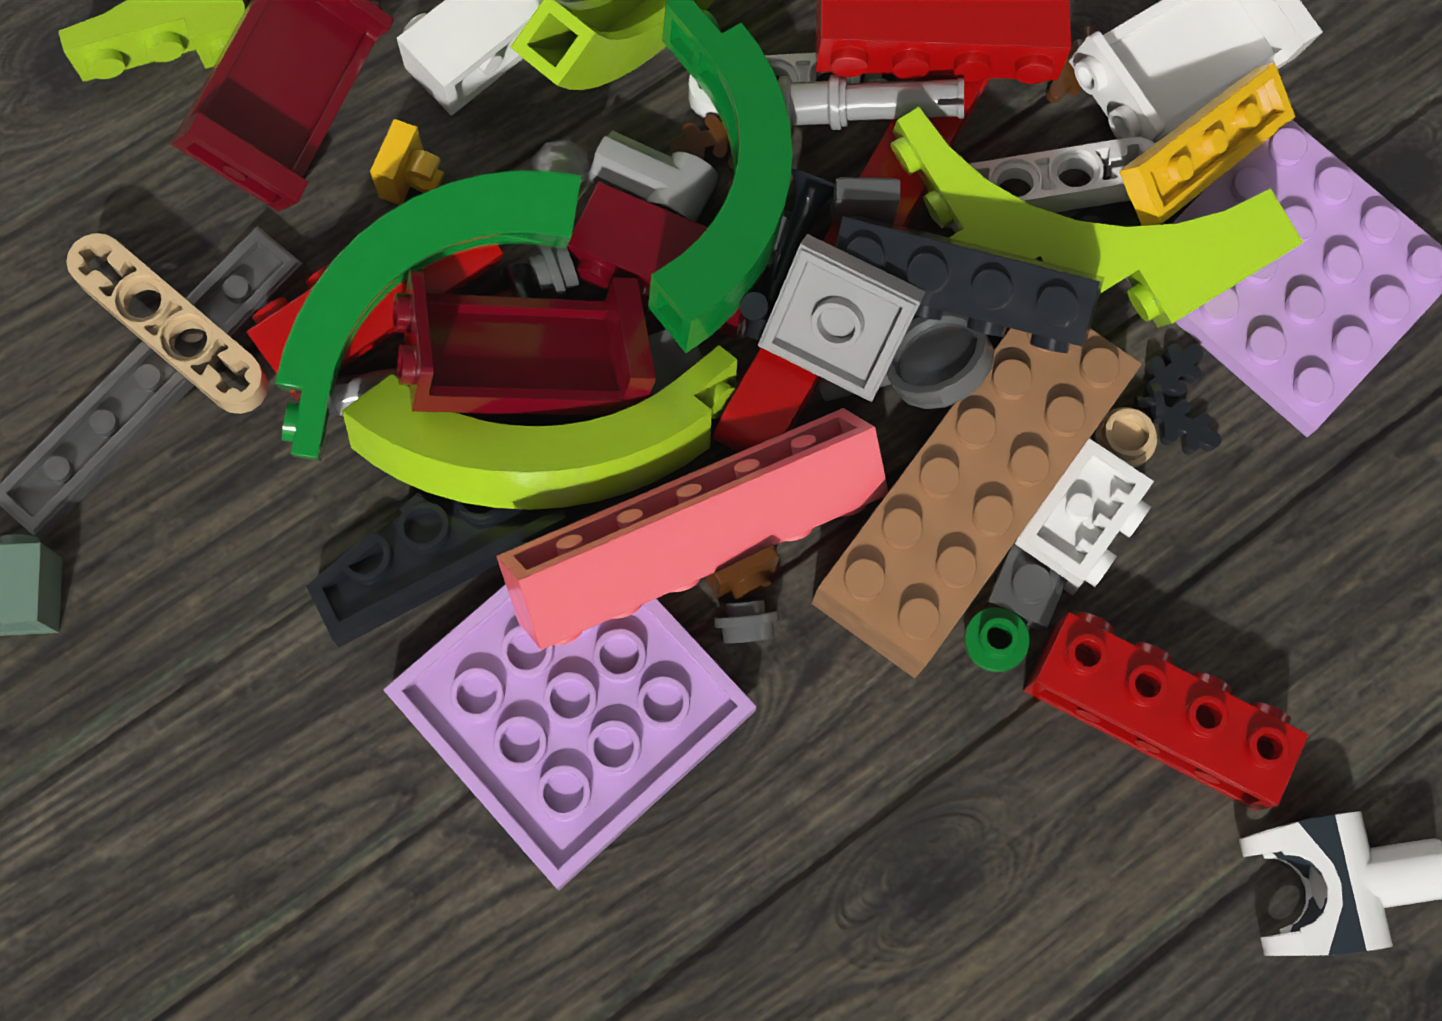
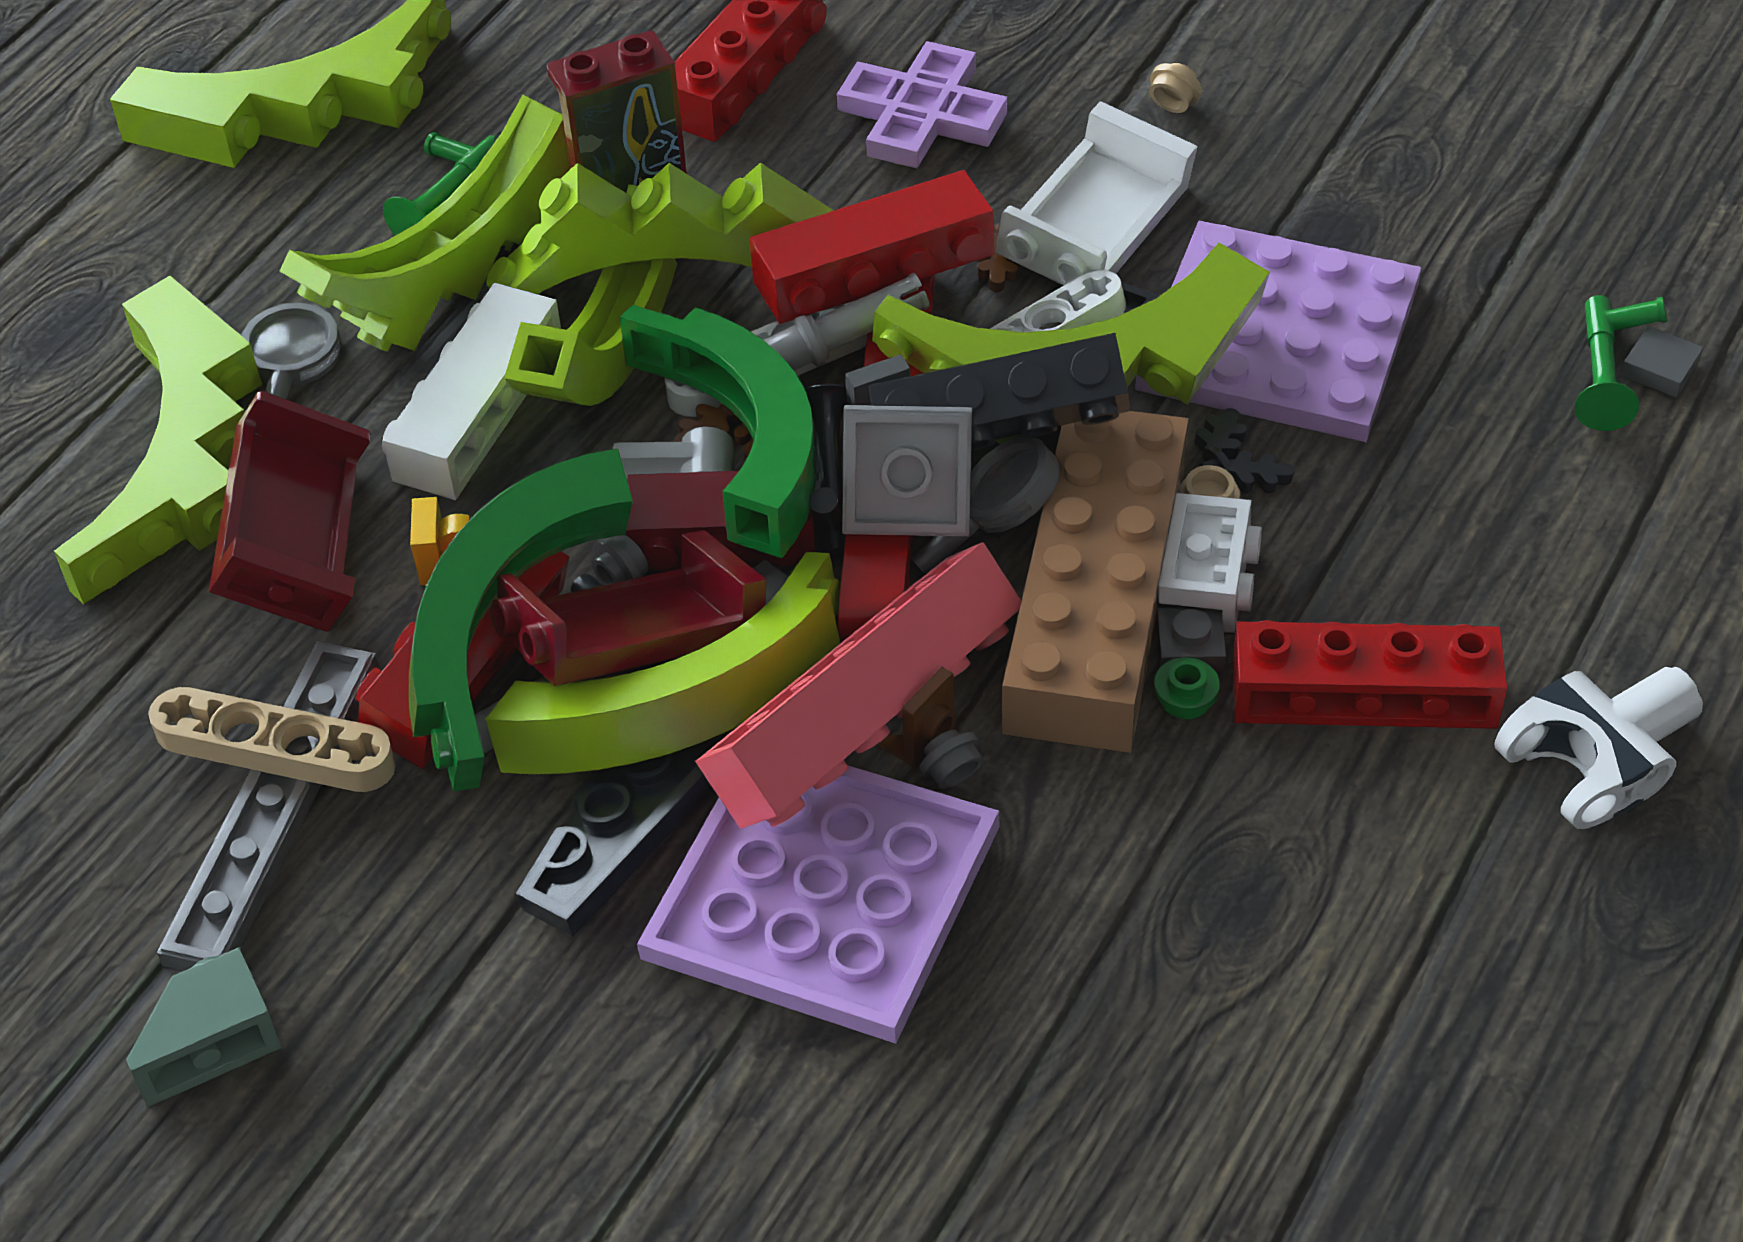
camera: 15 degrees left, 25 degrees down
yellow plate [1119,62,1295,226] -> none

